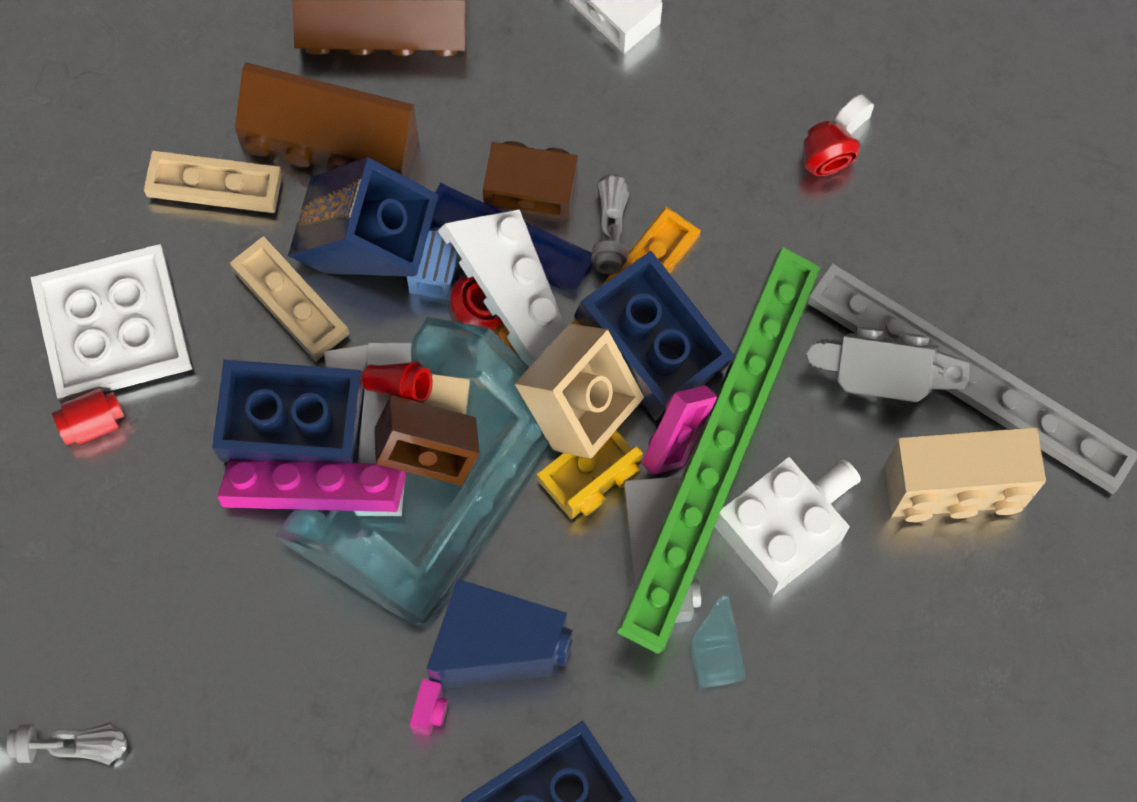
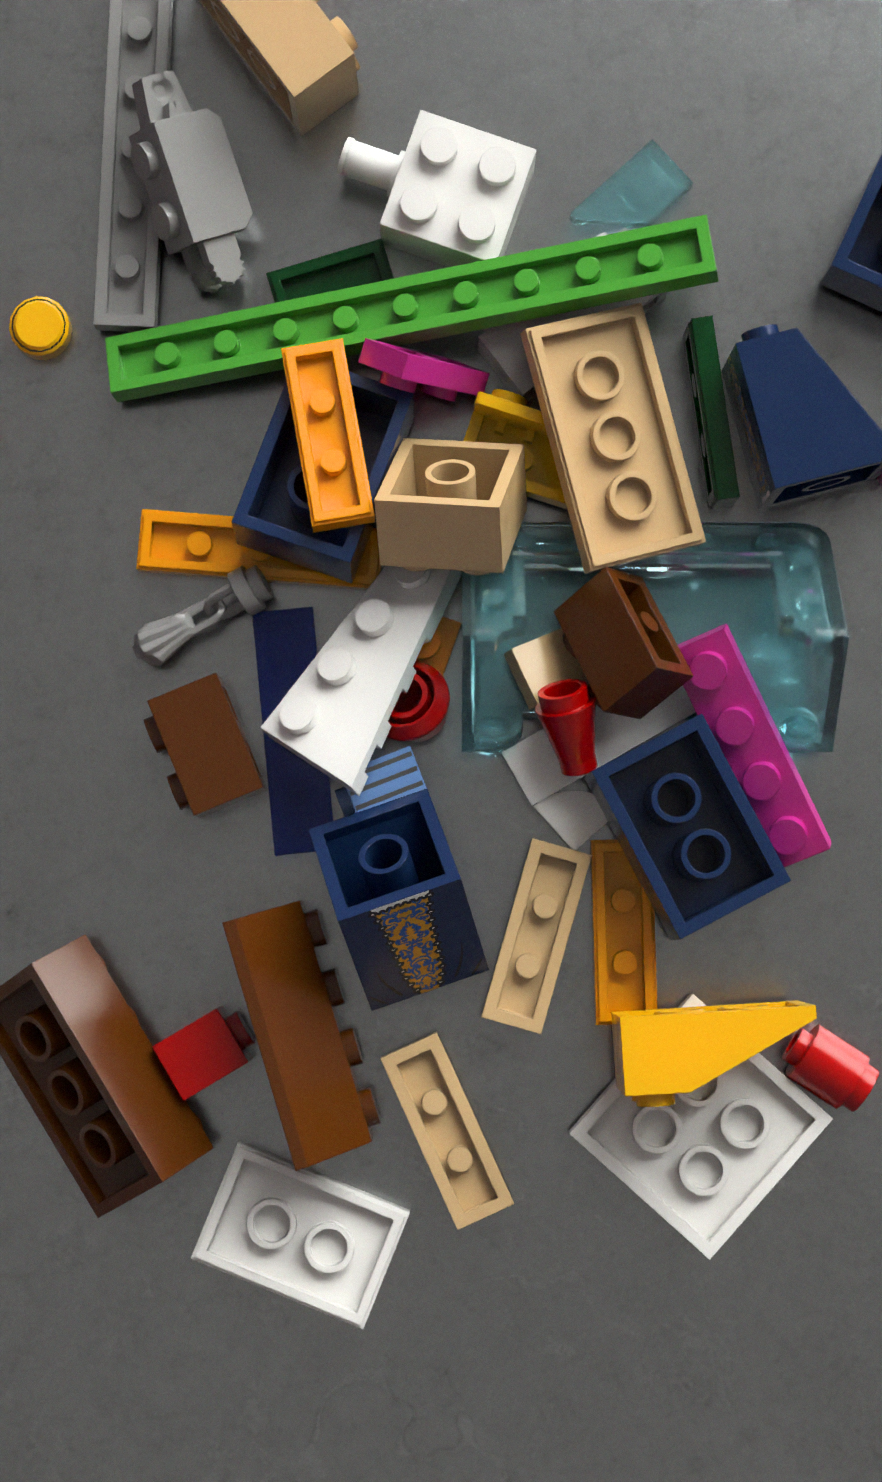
camera: 120 degrees left, 15 degrees up
none -> yellow piece [9,296,72,361]
none -> red brick [152,1005,256,1101]
none -> white tile [191,1140,410,1329]
none -> dark green tile [266,238,394,303]
none -> light orange tile [281,338,375,533]
none -> tan tile [520,302,706,574]
none -> light orange tile [590,839,657,1025]
none -> yellow slope [611,1000,817,1107]
none -> dark green tile [683,315,740,510]

